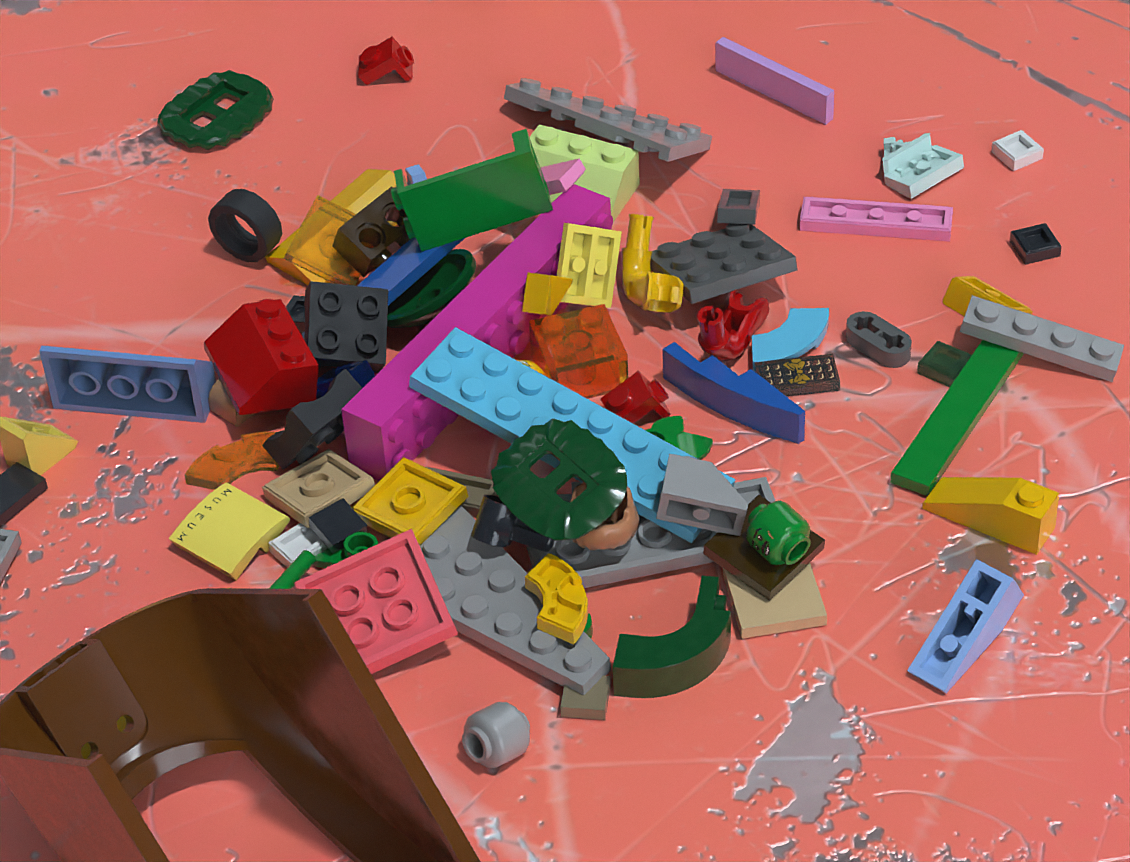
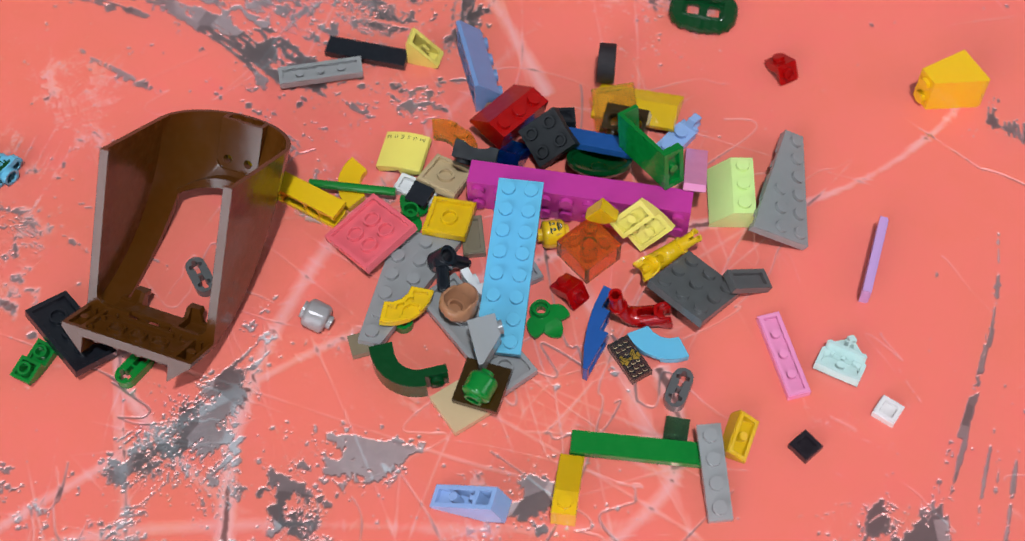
camera: 65 degrees right, 15 degrees up
dark green piece [491,418,627,541] -> none

